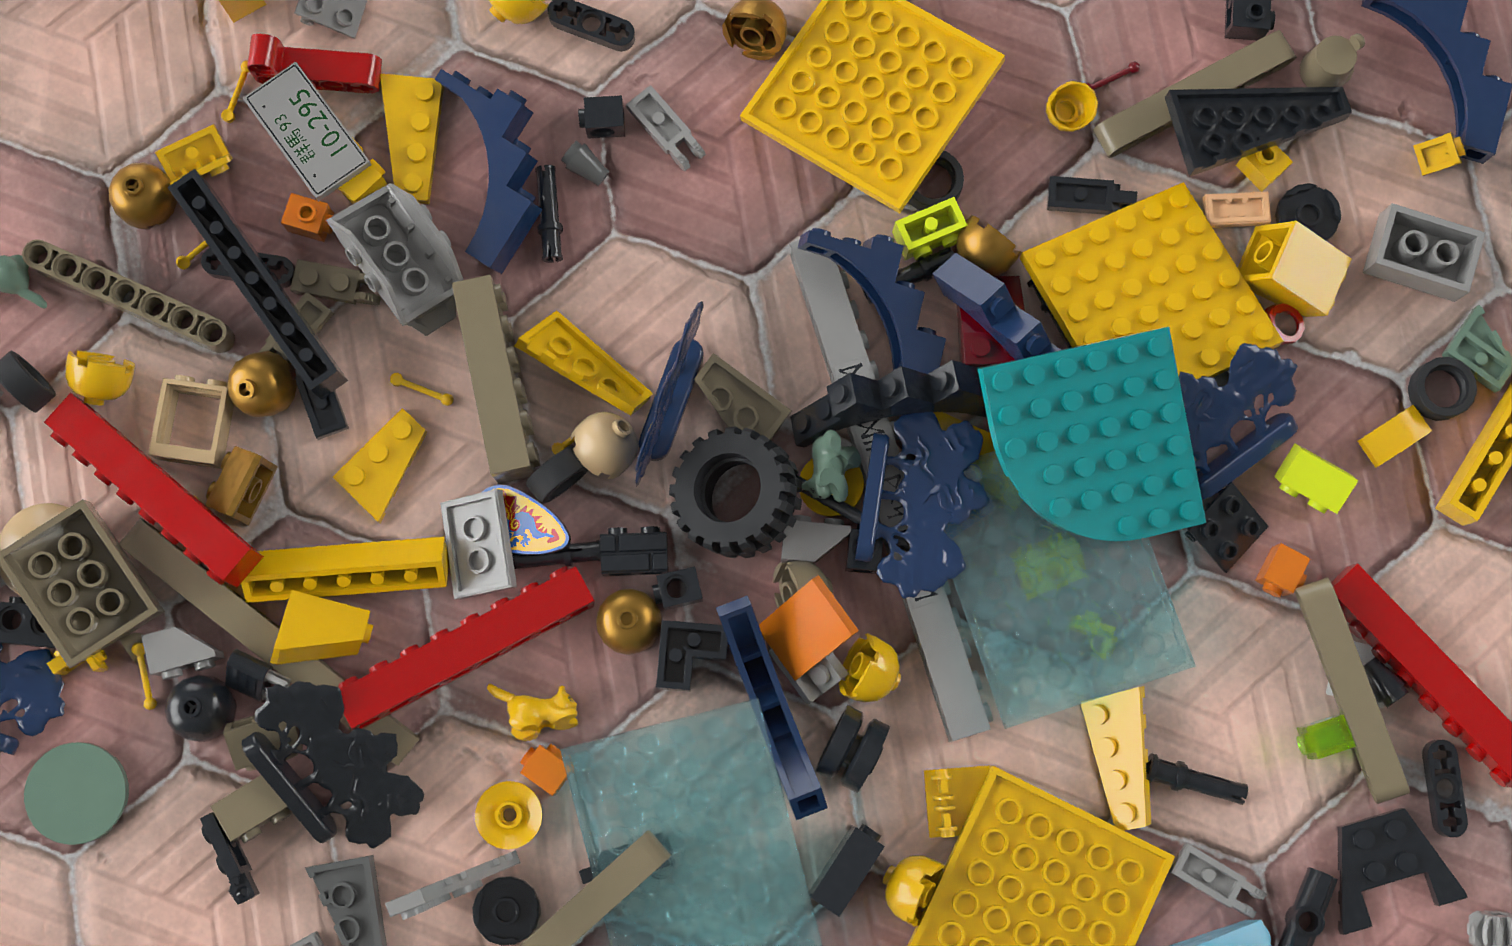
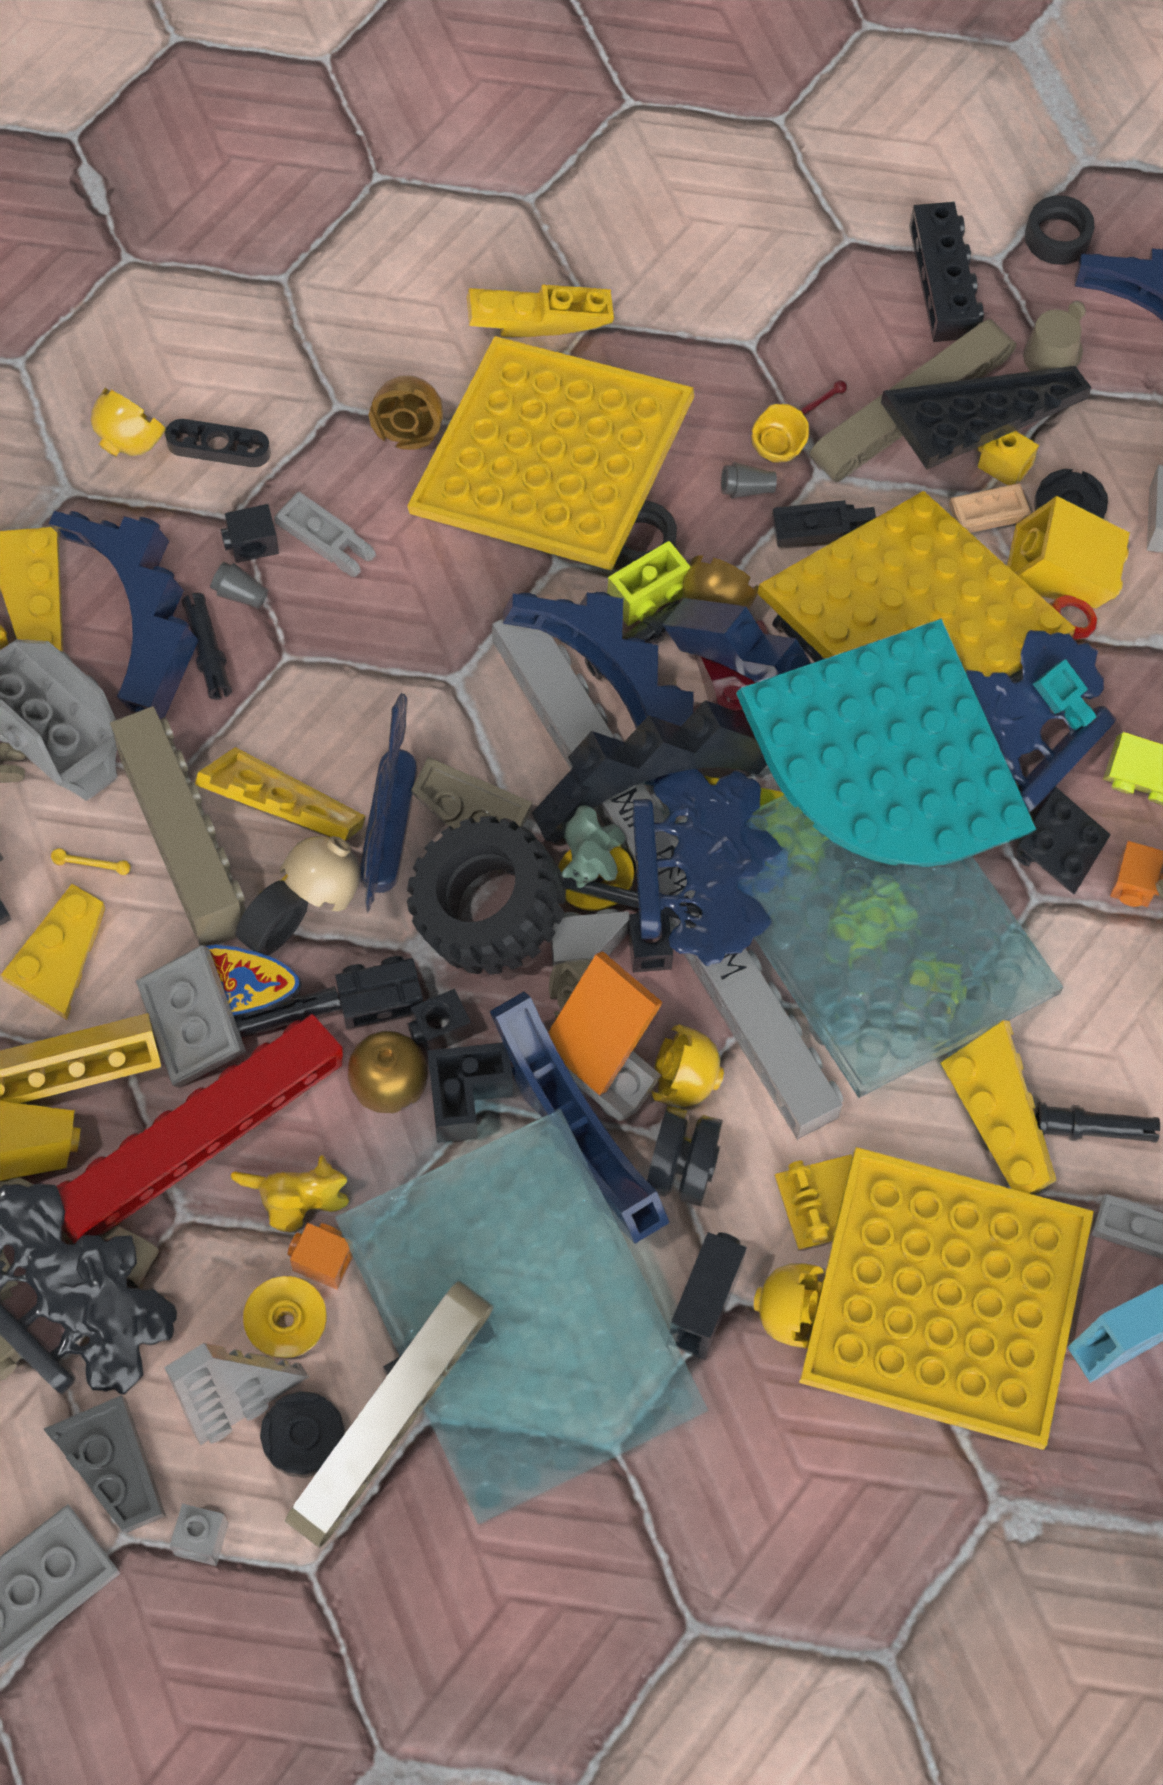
camera: 10 degrees left, 15 degrees down
none -> dark grey cone [721,462,777,499]
none -> teal plate [1033,659,1096,730]

